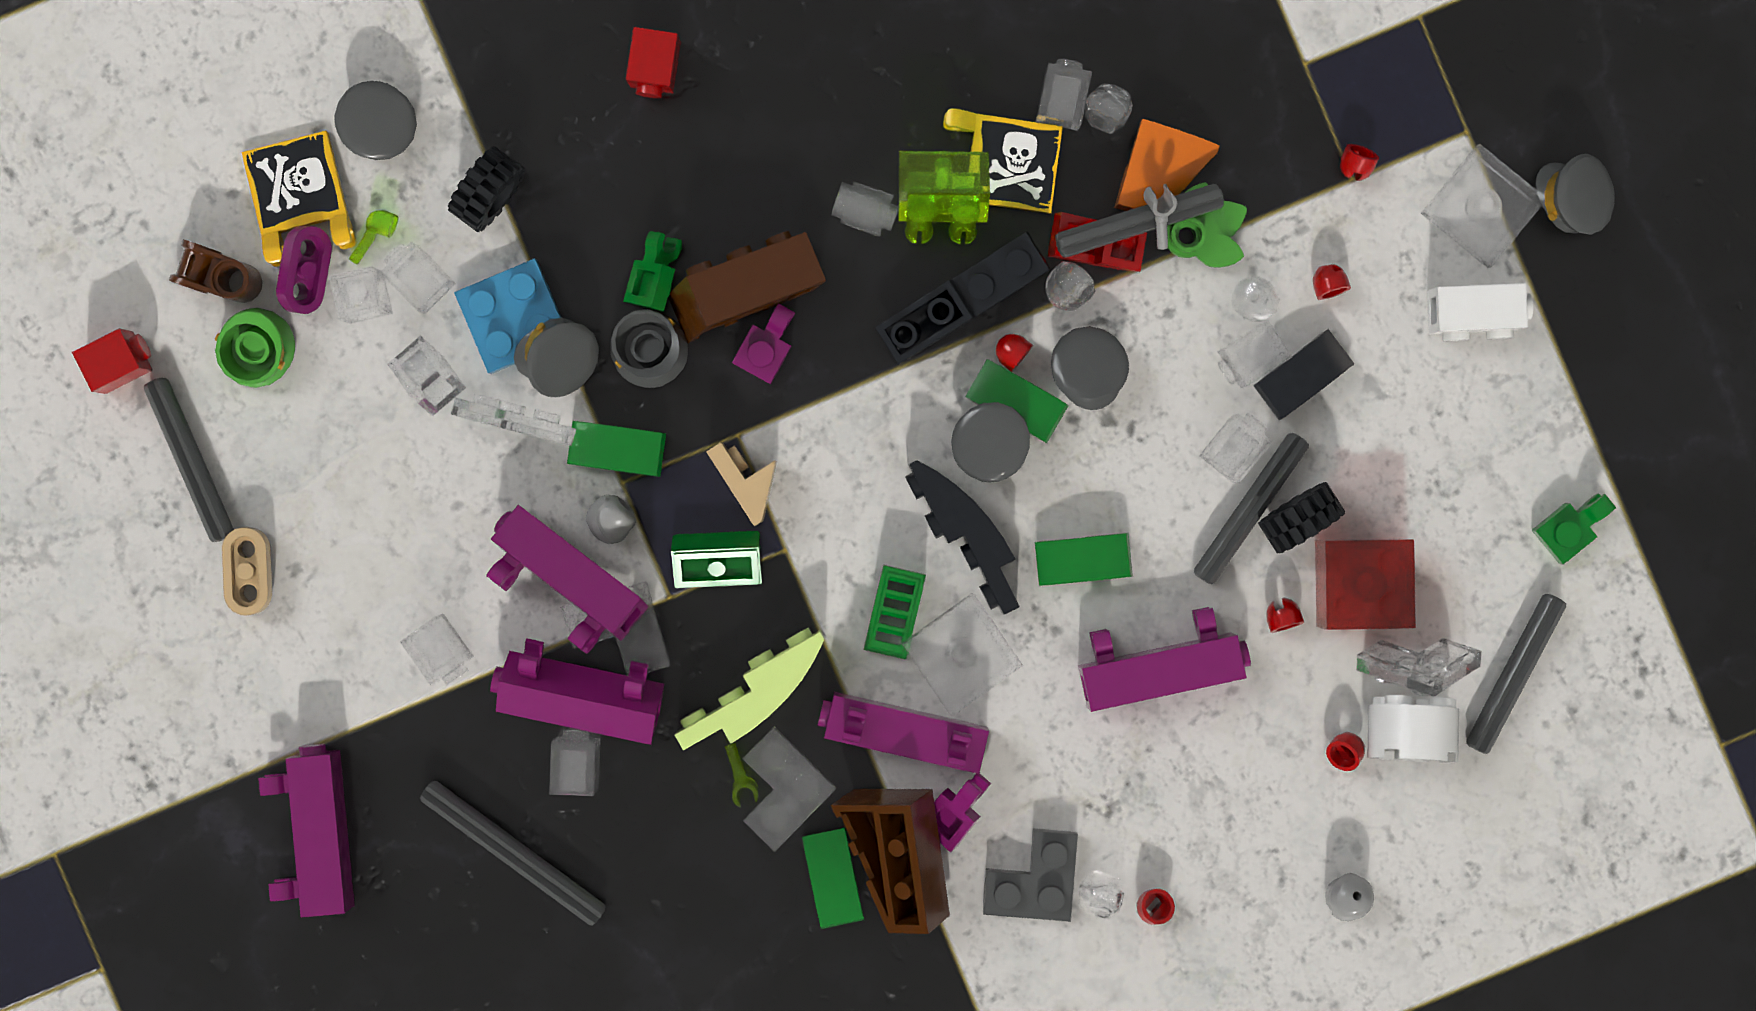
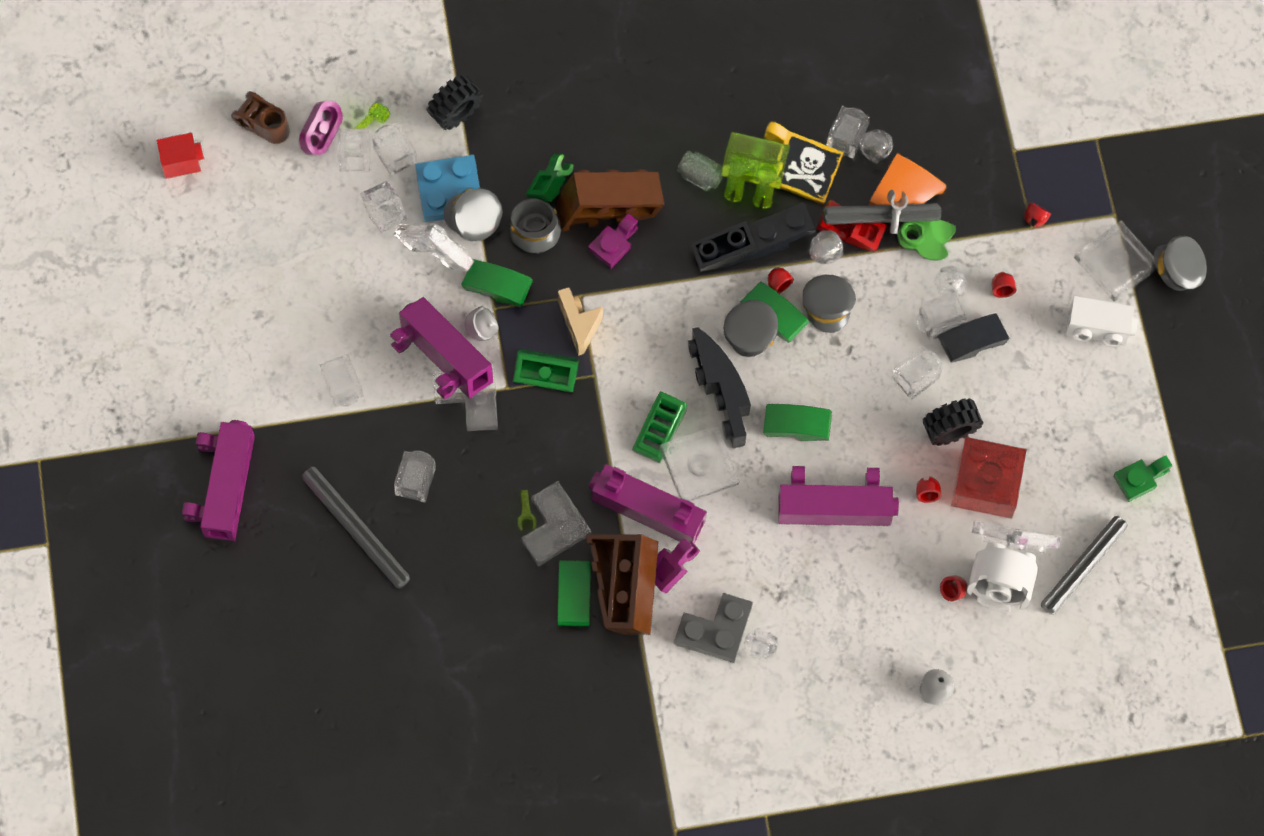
camera: 10 degrees right, 20 degrees down
dark grey axle [144,377,234,542] -> none
bright green piece [215,308,295,388] -> none
tan plate [222,527,272,616] -> none
flag [241,131,357,267] -> none
dark grey piece [334,81,417,160] -> none
magenta brick [490,638,664,745] -> none
red brick [626,27,681,98] -> none
yellowish green slope [675,627,825,750] -> none
red hinge [1136,889,1175,925] -> none
dark grey axle [1194,433,1309,584] -> none

